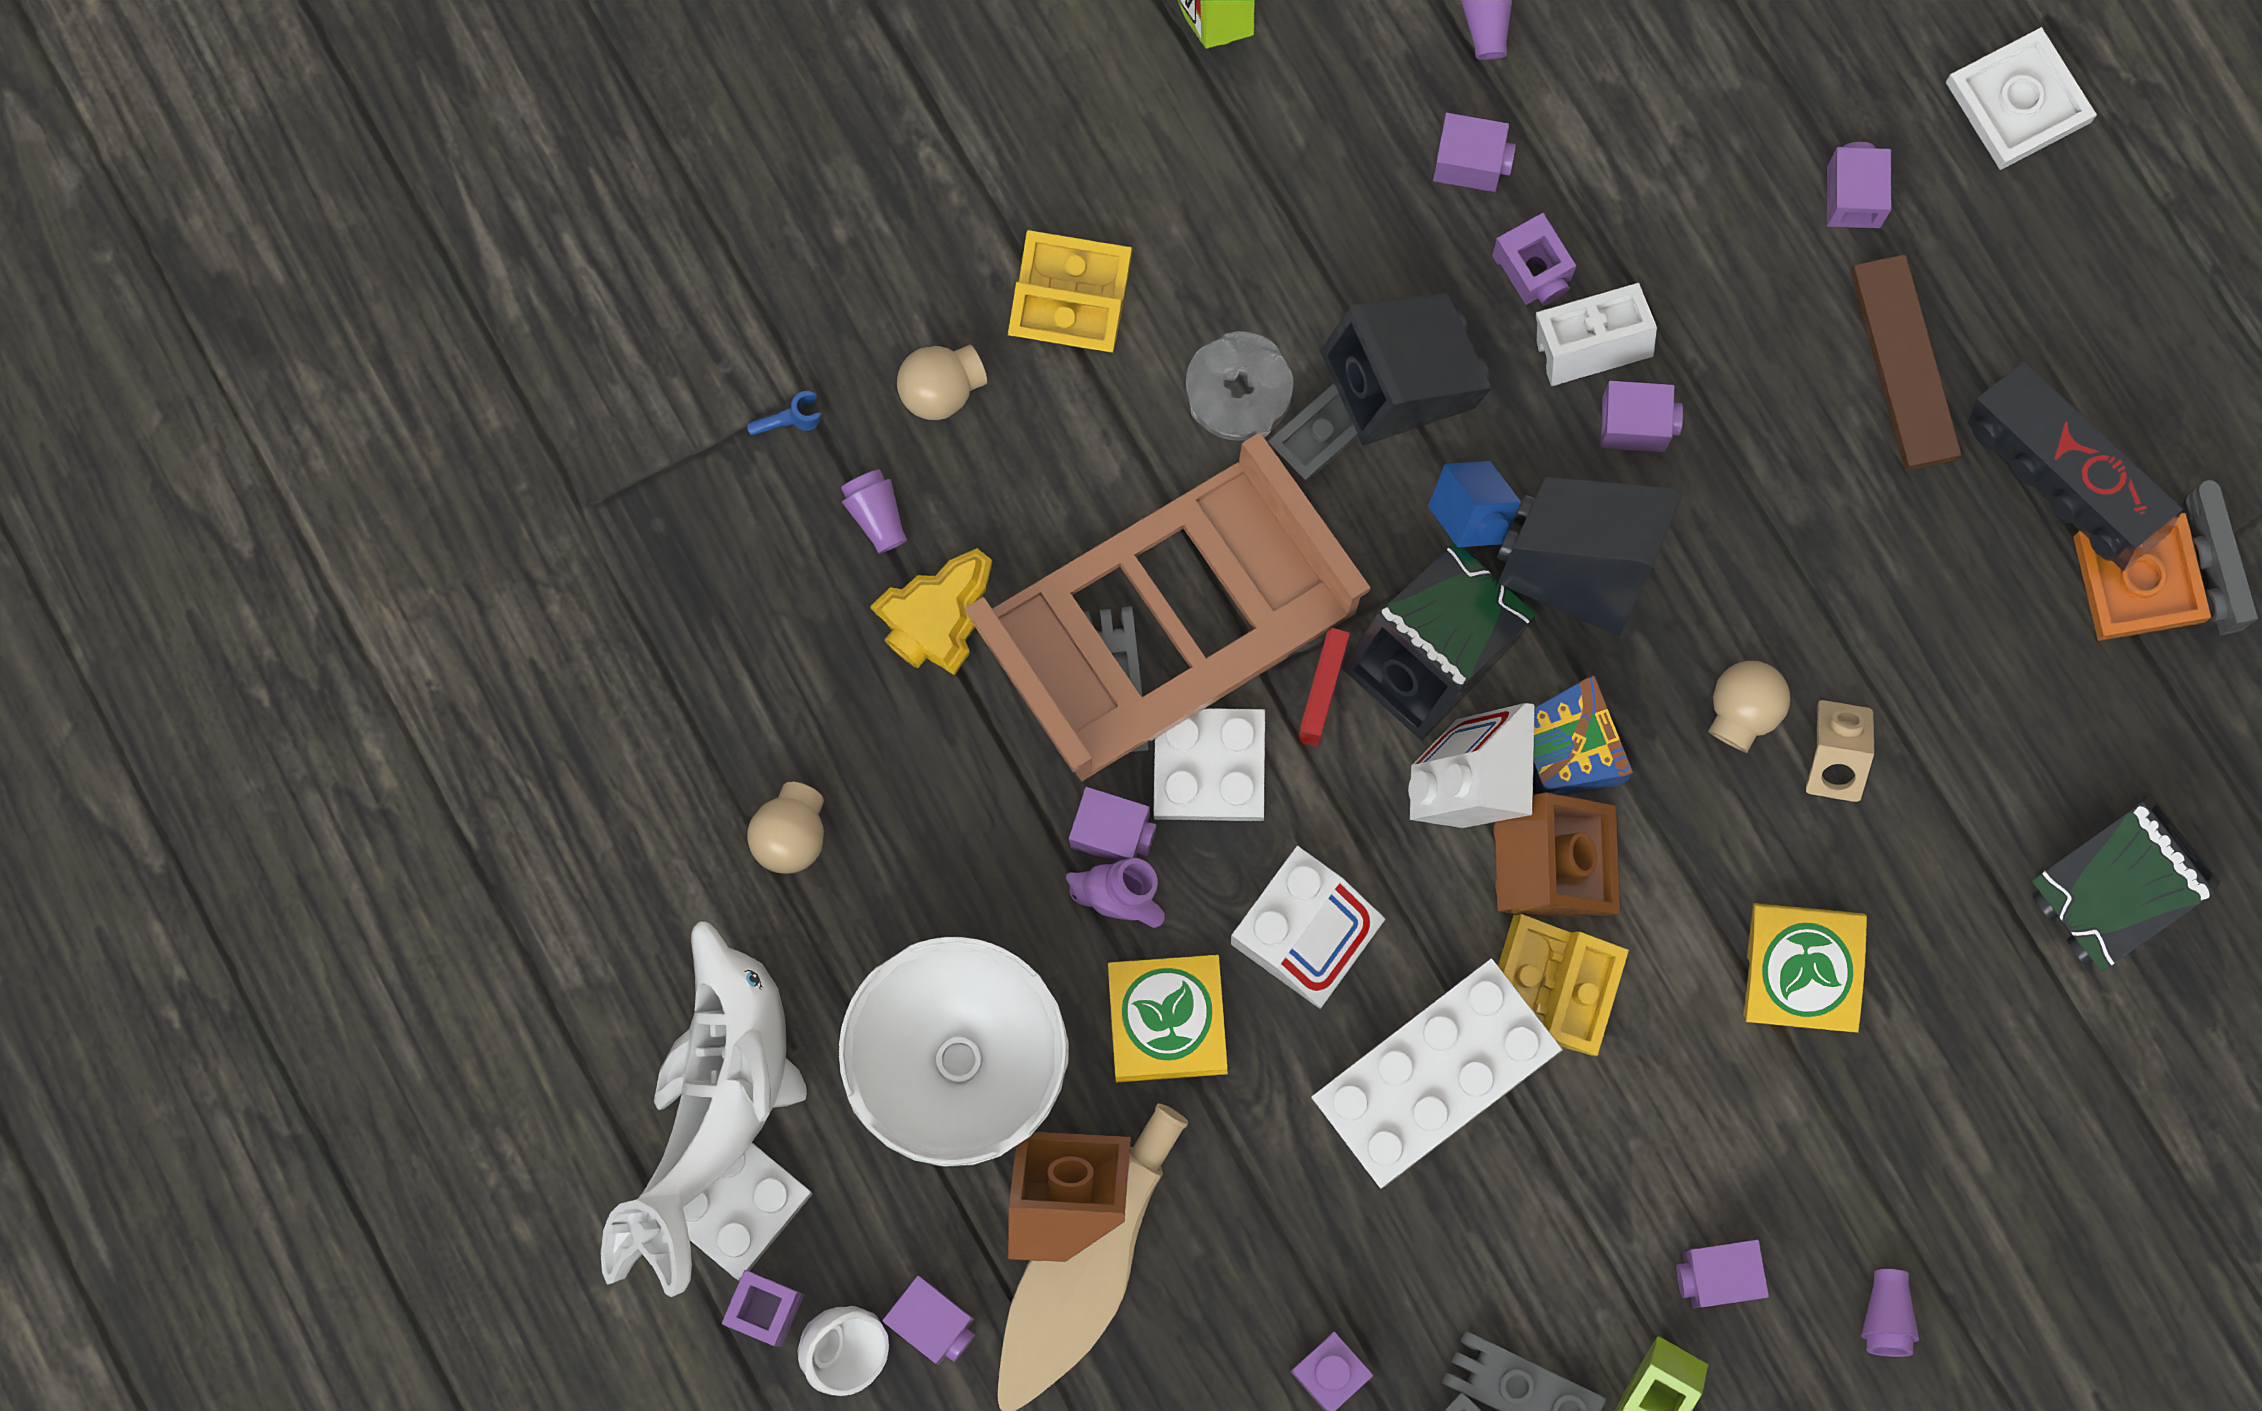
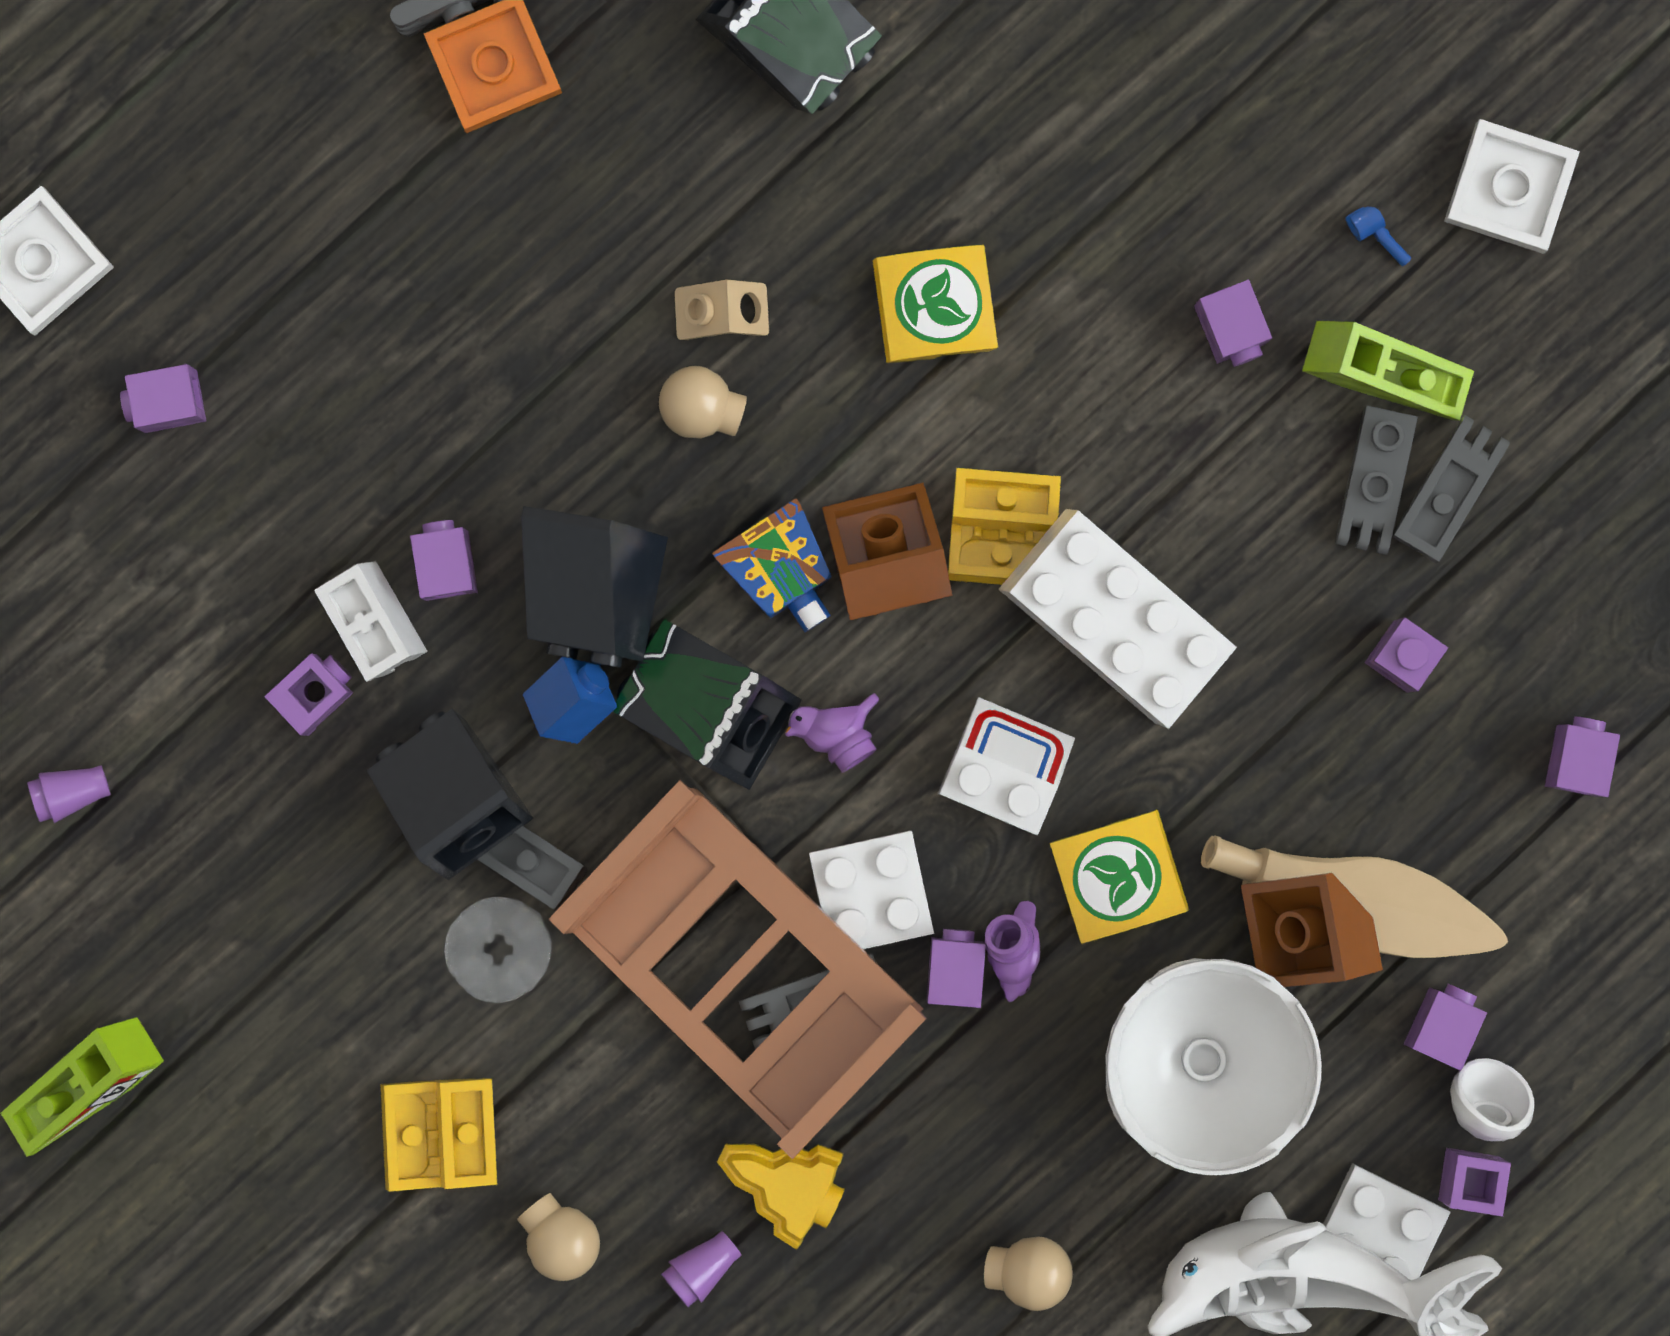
camera: 110 degrees left, 10 degrees up
red tile [1298,628,1350,747] -> none
white slope [1408,703,1534,828] -> none
medium lavender brick [1433,113,1516,192] -> none
reddish brown tile [1850,254,1961,471] -> none
medium lavender cone [1861,1269,1919,1357] -> none
black brick [1967,361,2183,572] -> none
none -> medium lavender animal [785,693,879,773]

